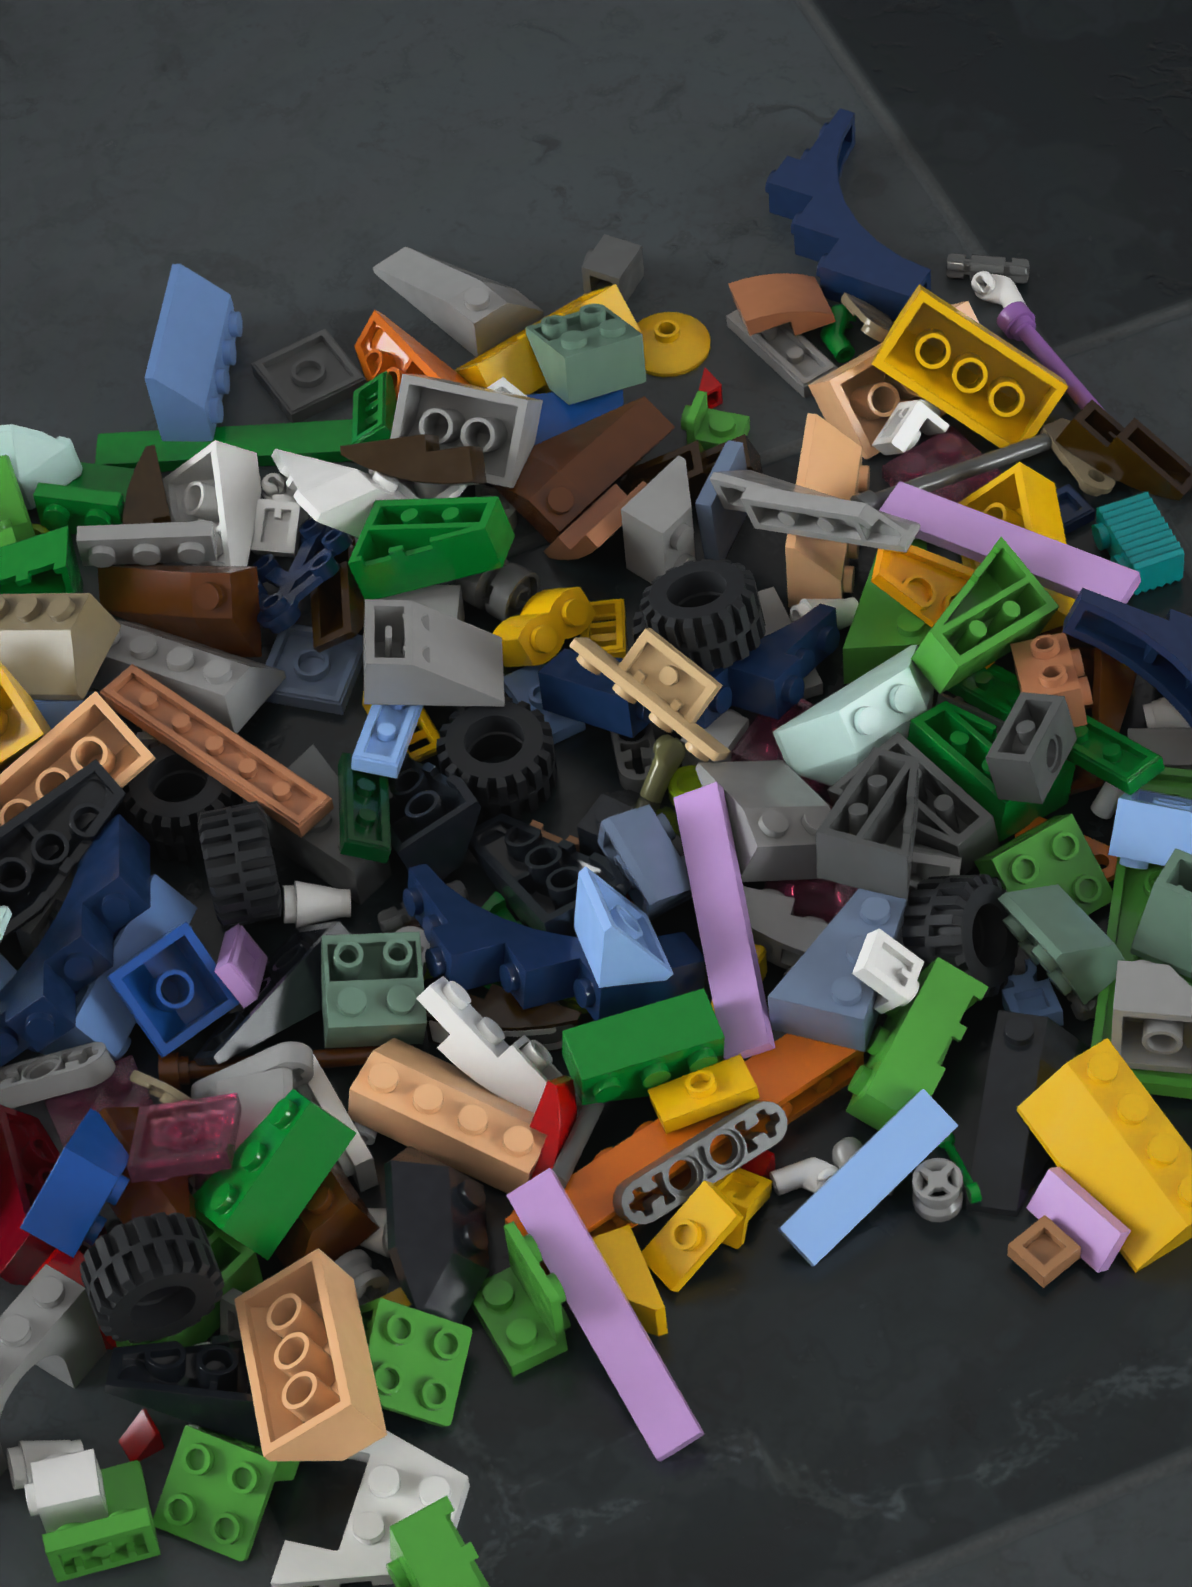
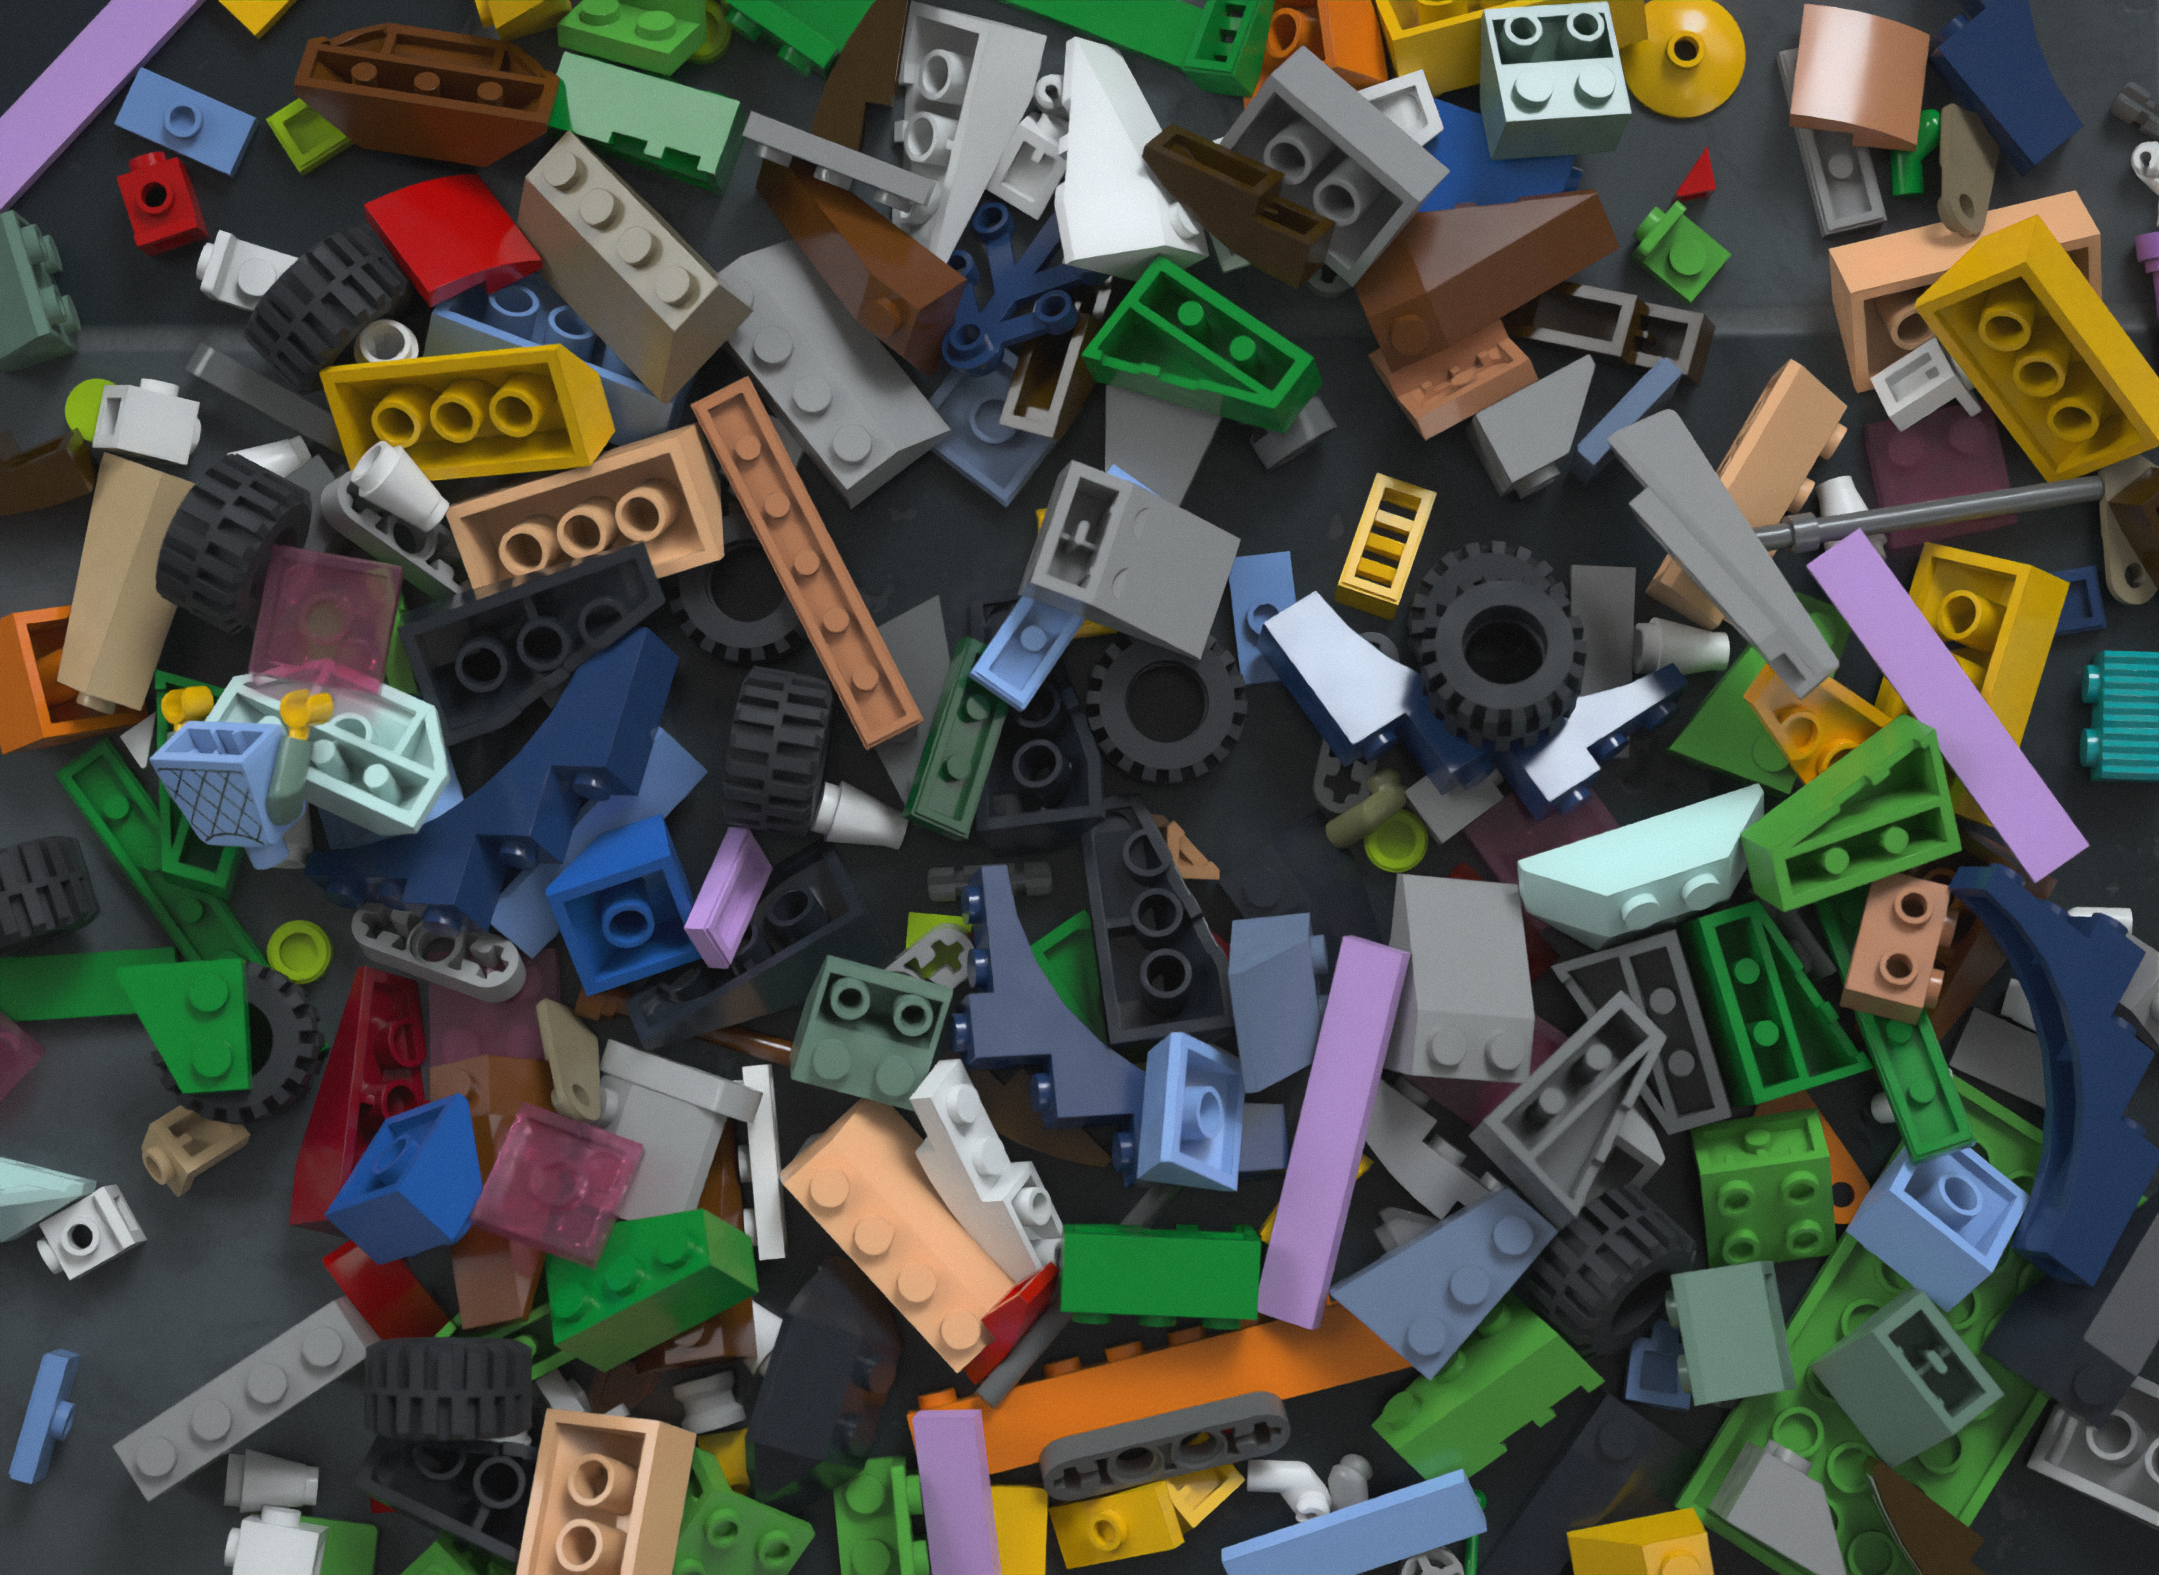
camera: 15 degrees right, 35 degrees up
yellow brick [492,587,596,667] -> none
tan bracket [569,628,731,762] -> none
yellow plate [647,1054,760,1134] -> none
white bracket [852,928,924,1014] -> none
dark grey brick [985,692,1077,804] -> none

